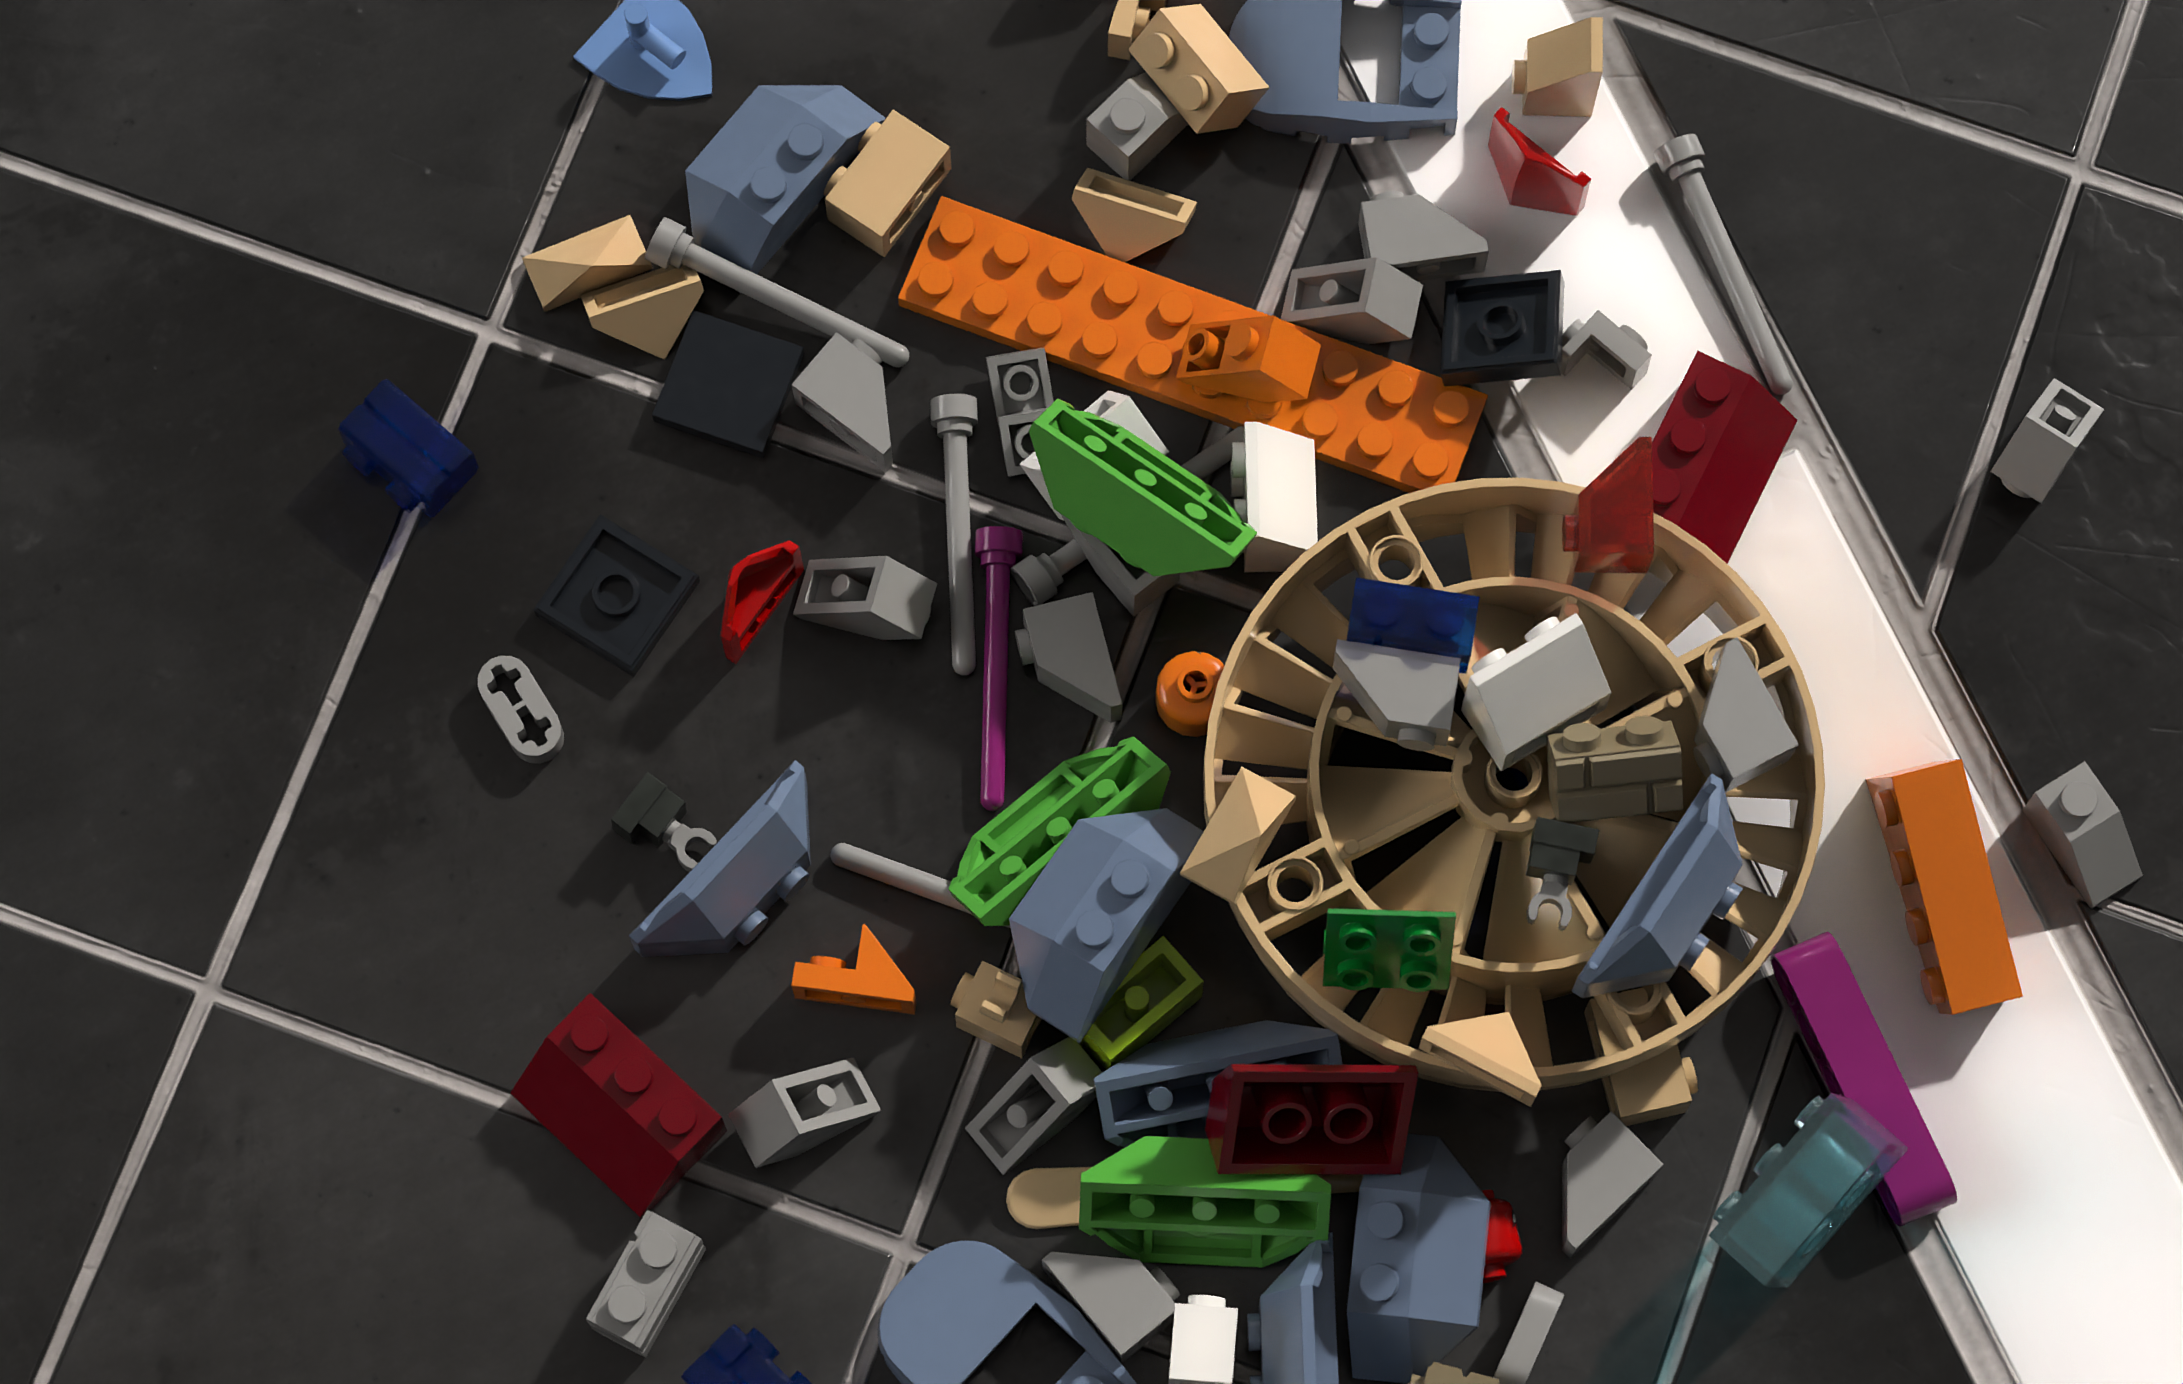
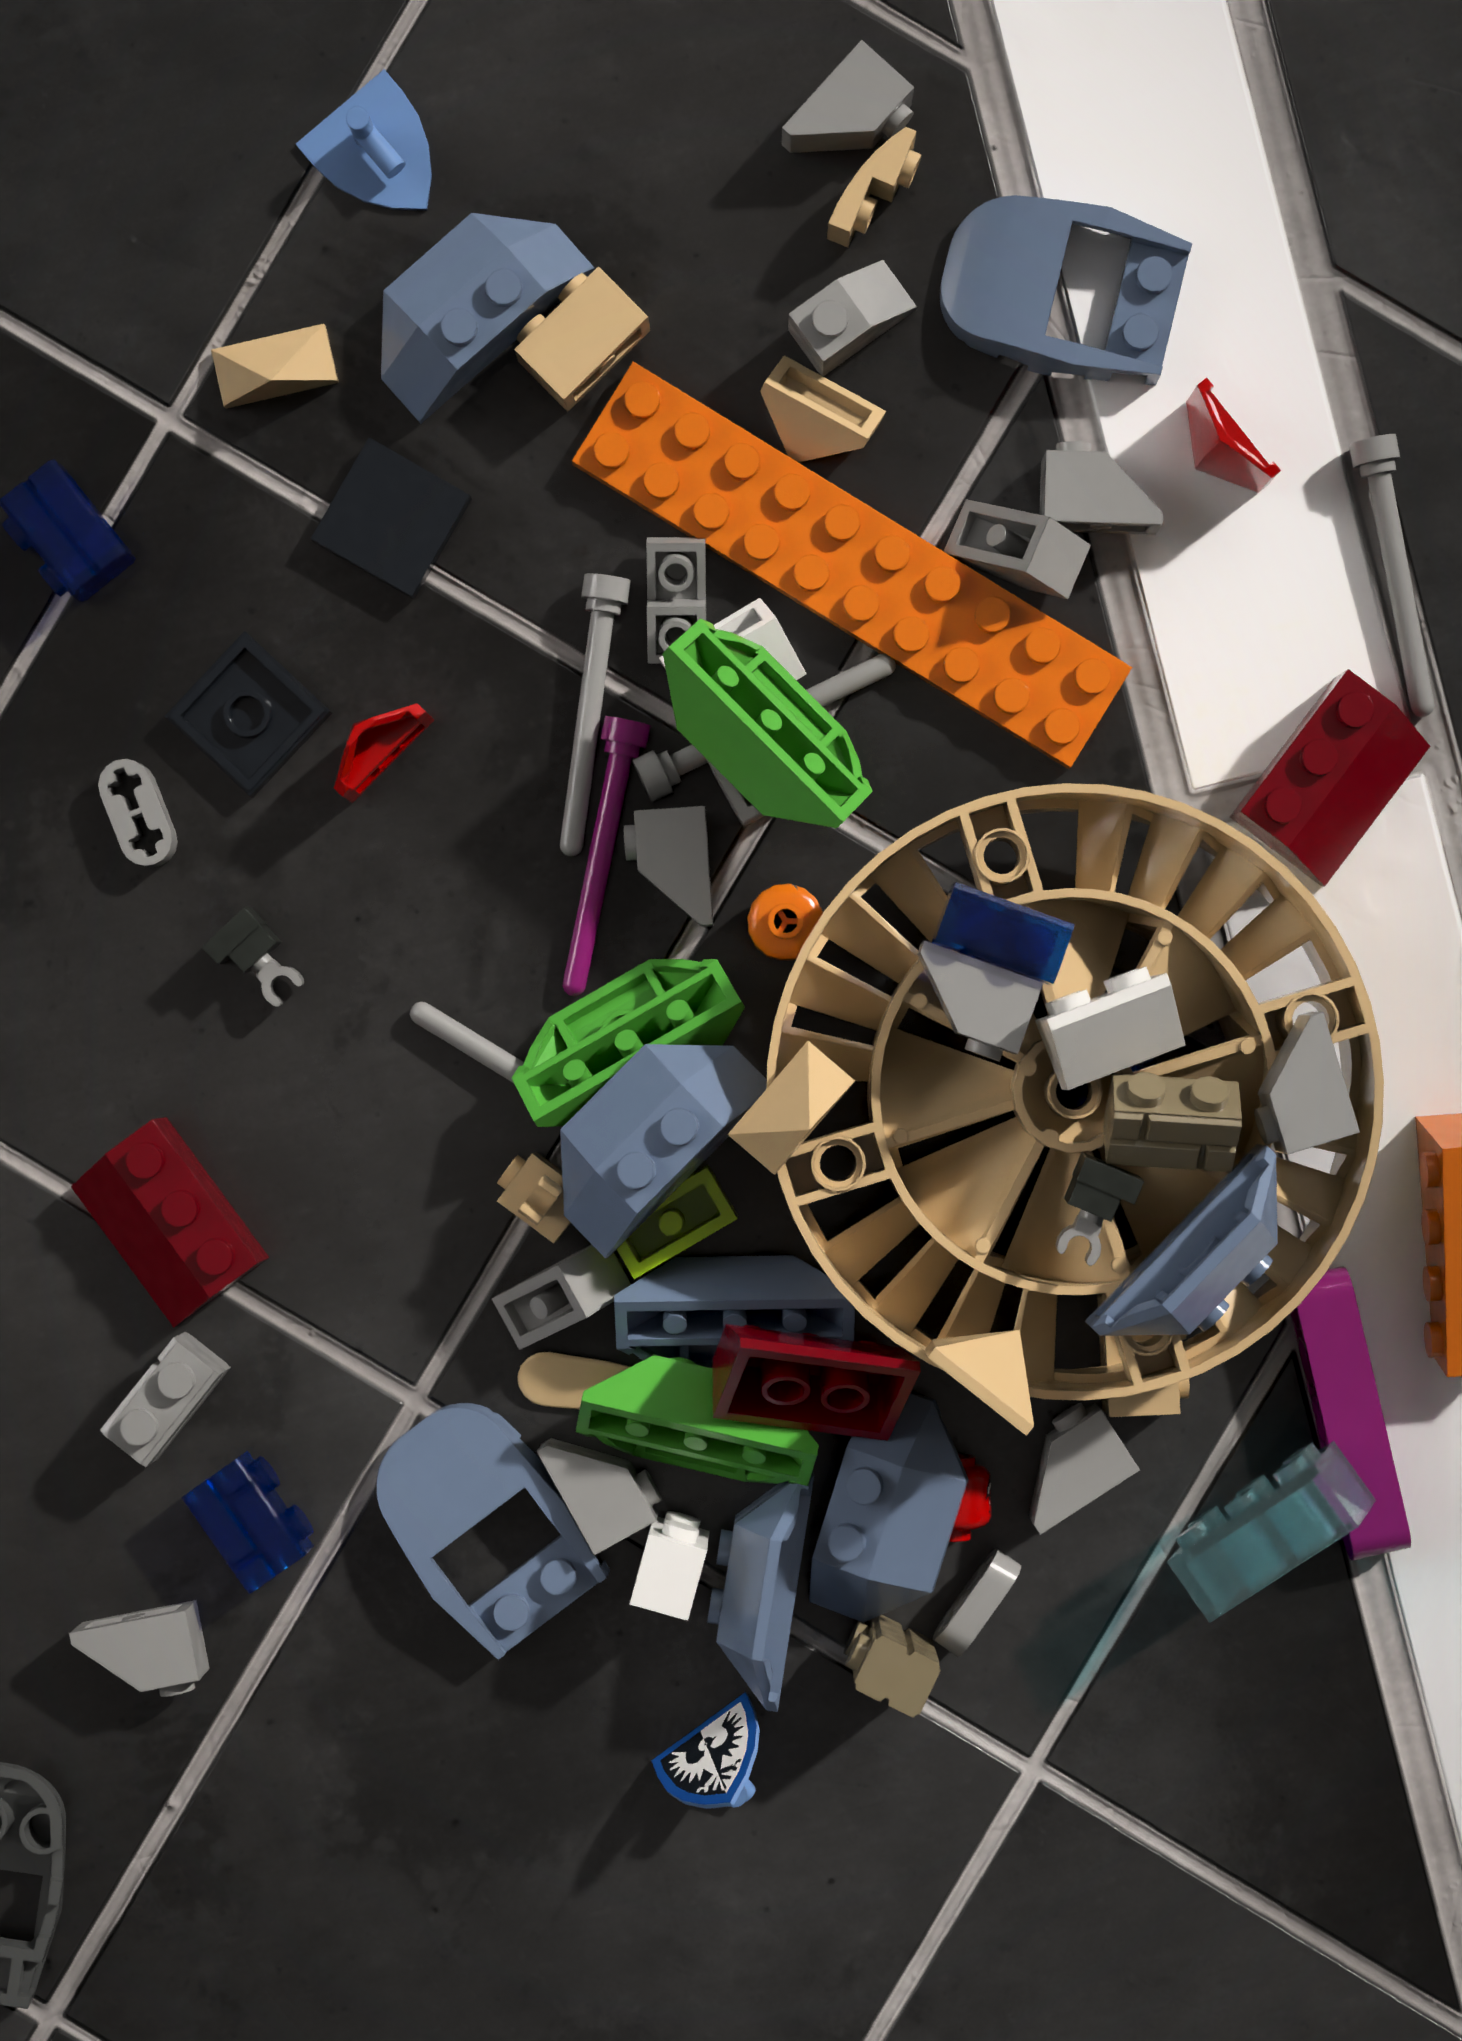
camera: 10 degrees right, 15 degrees up
tan slope [580,265,704,360] -> none
sand blue wedge [629,760,811,957] -> none
light grey piece [645,217,909,367] -> none
light grey slope [728,1057,881,1168] -> none
light grey slope [791,332,893,473] -> none
orange slope [791,924,917,1014] -> none
light grey slope [793,556,937,640] -> none
tan brick [1128,4,1270,134] -> none
orange slope [1176,315,1321,403] -> none
white slope [1230,422,1318,572] -> none
green hinge [1323,908,1456,992] -> none
black tile [1440,270,1565,387] -> none
tan slope [1512,17,1603,117] -> none
light grey bracket [1561,310,1652,390] -> none
clear red slope [1562,437,1654,574] -> none

